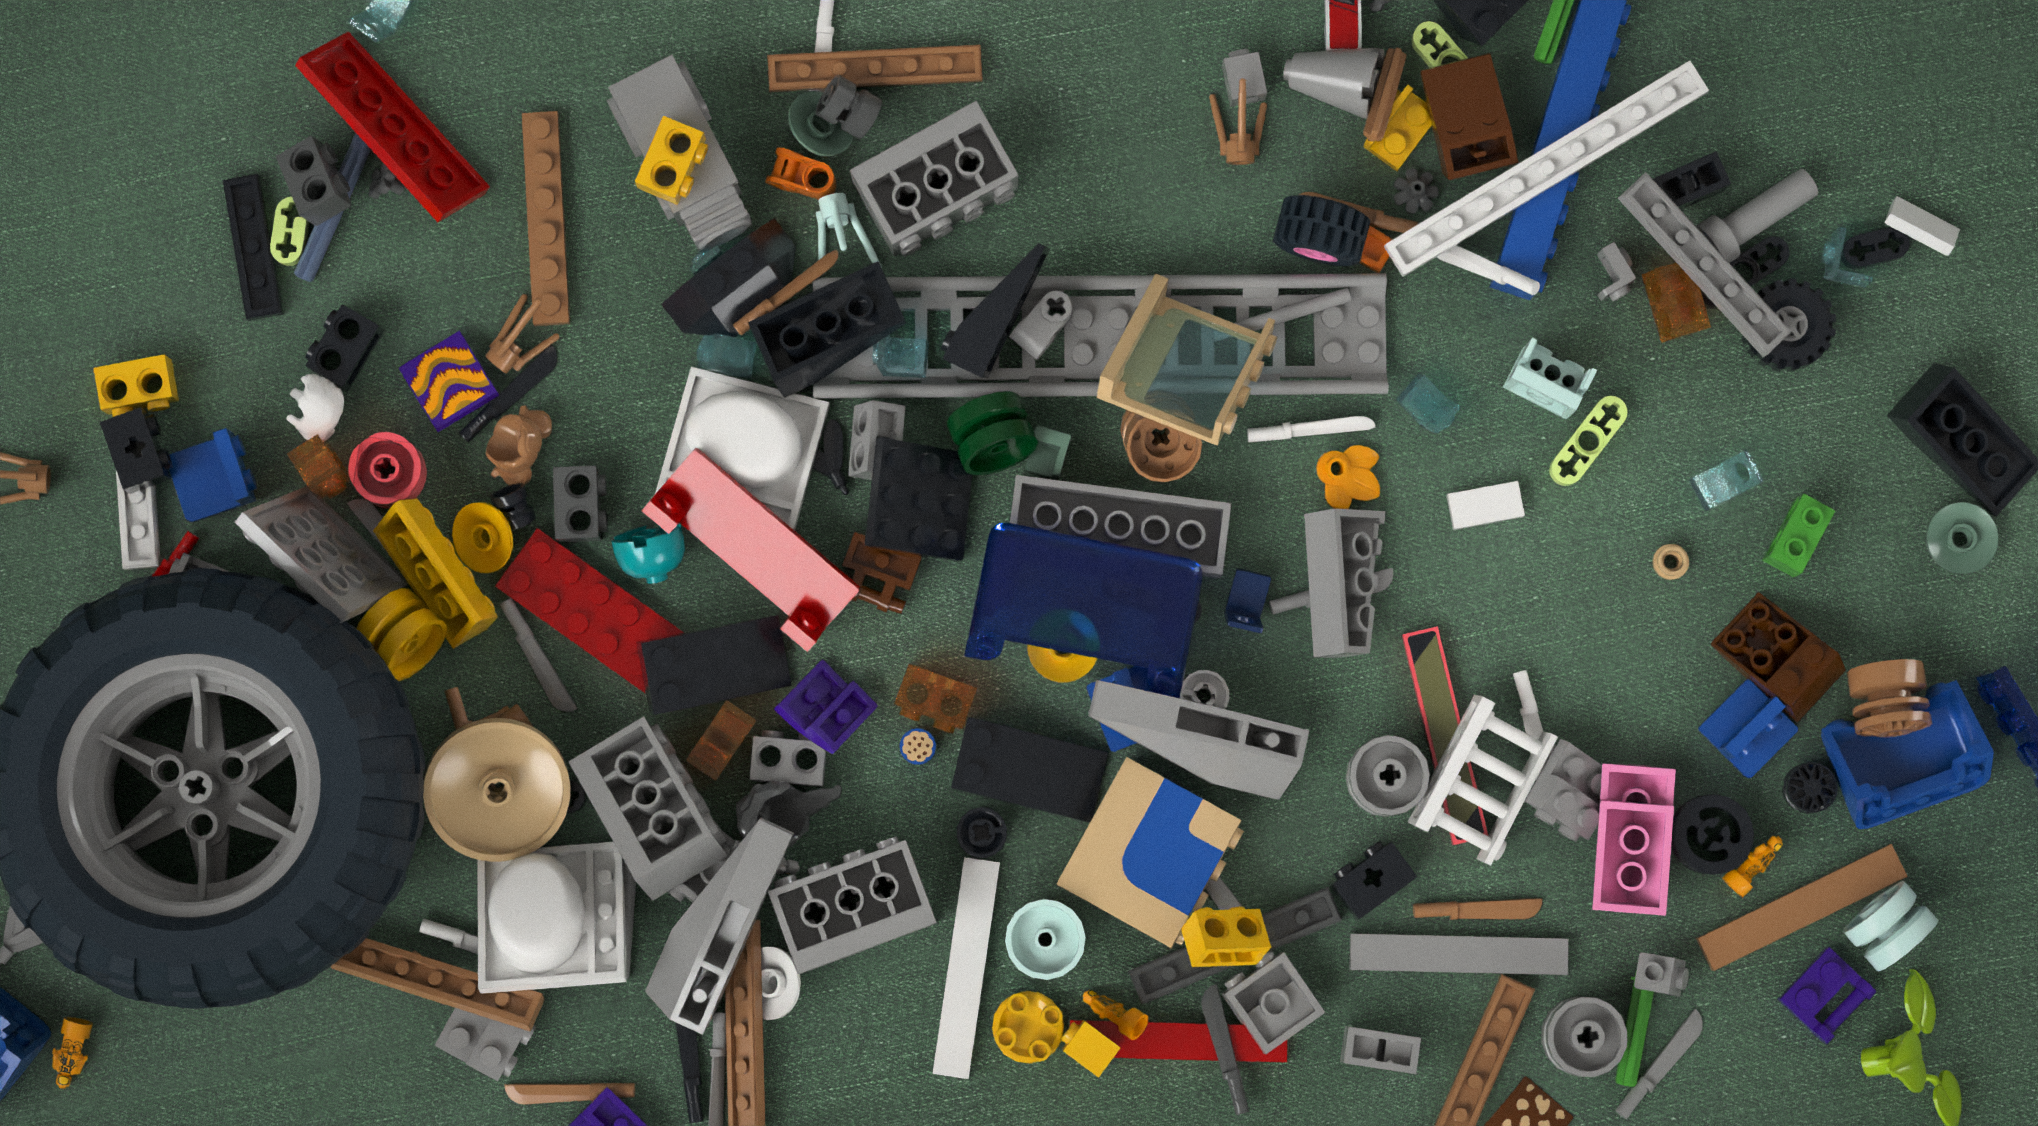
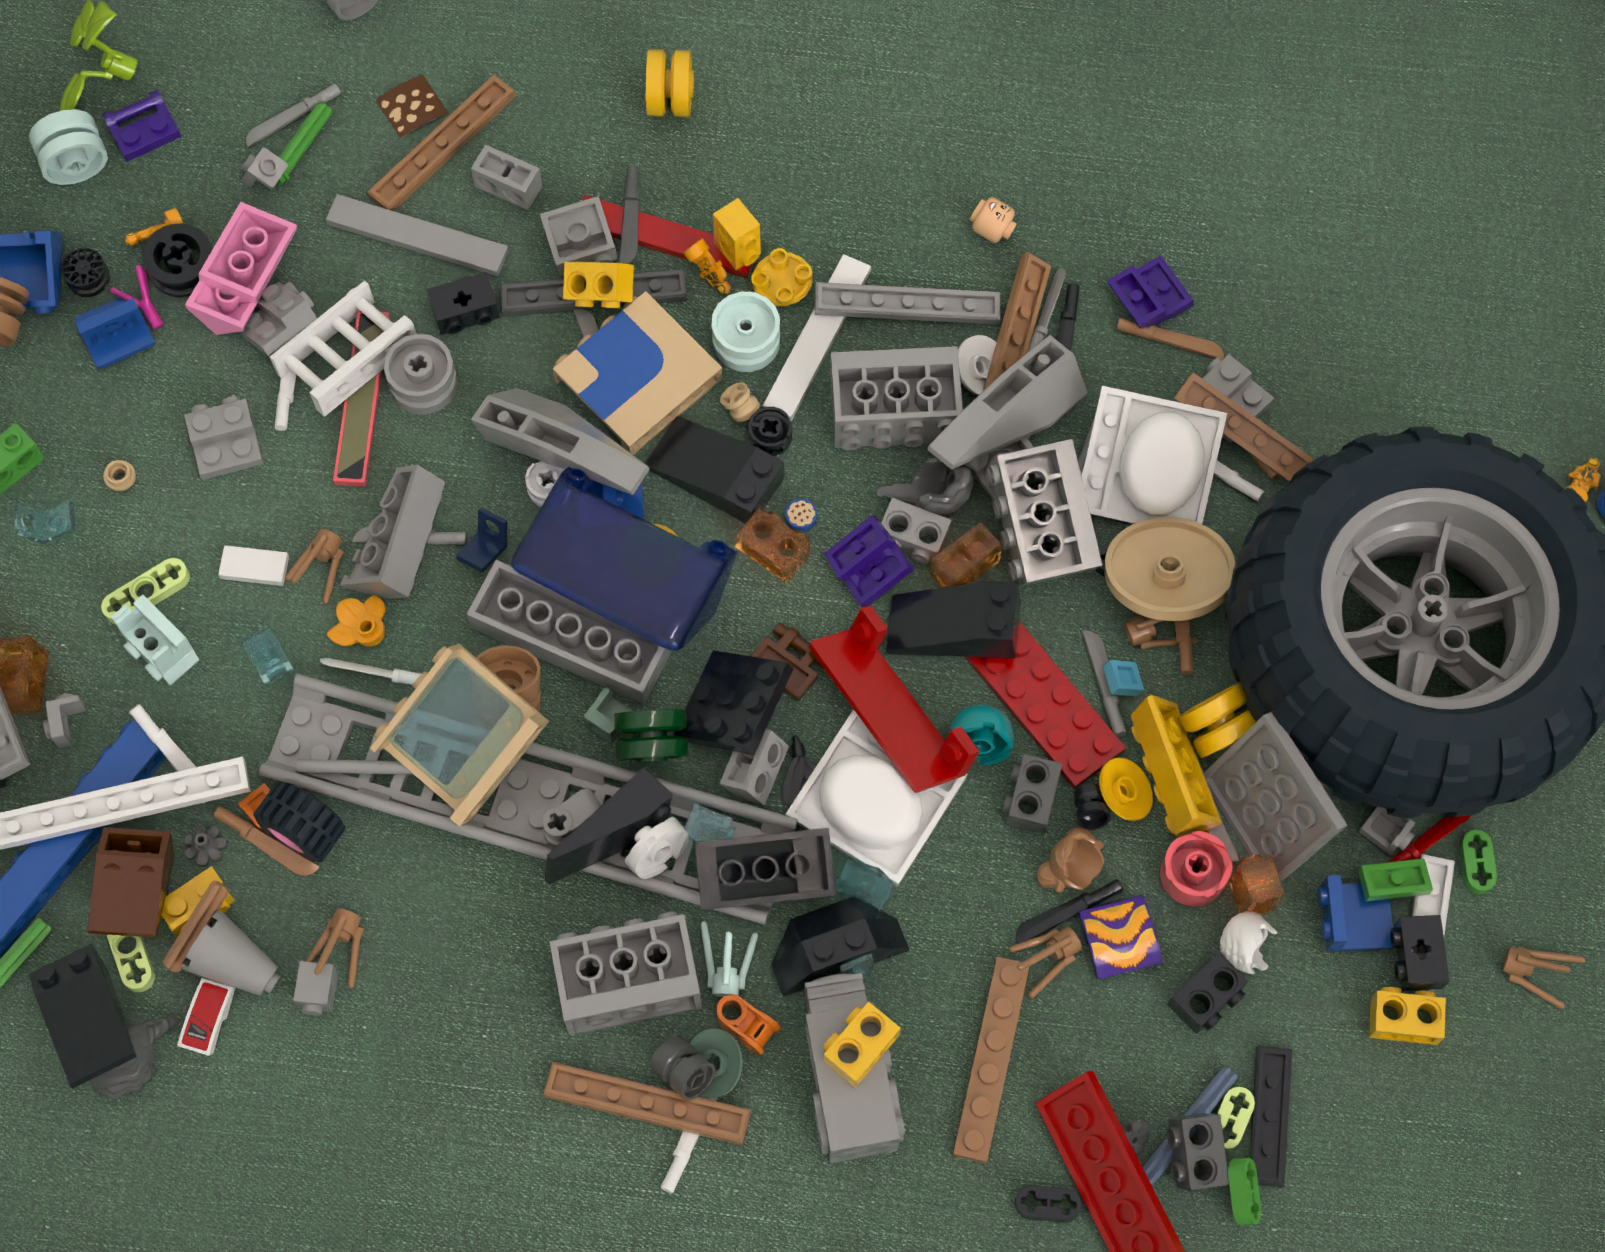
camera: 160 degrees left, 15 degrees down
medium nougat piece [733,249,839,336] -> none
medium nougat piece [1413,898,1542,920] -> none
light grey wheel [1541,996,1627,1077] -> none
medium nougat tile [1696,844,1908,971] -> none
reddish brown slope [1711,592,1846,722] -> none
none -> dark pink plant [110,264,164,330]
none -> light grey plate [184,396,264,480]
none -> medium nougat plant [285,529,344,604]
none -> white plate [625,817,689,879]
none -> tan wheel [720,382,760,422]
none -> light grey tile [815,282,1000,325]
none -> black beam [1015,1186,1082,1223]
none -> medium azure plate [1103,660,1144,697]
none -> bright green beam [1228,1158,1261,1225]
none -> bright green plate [1358,859,1433,901]
none -> bright green beam [1459,830,1497,895]

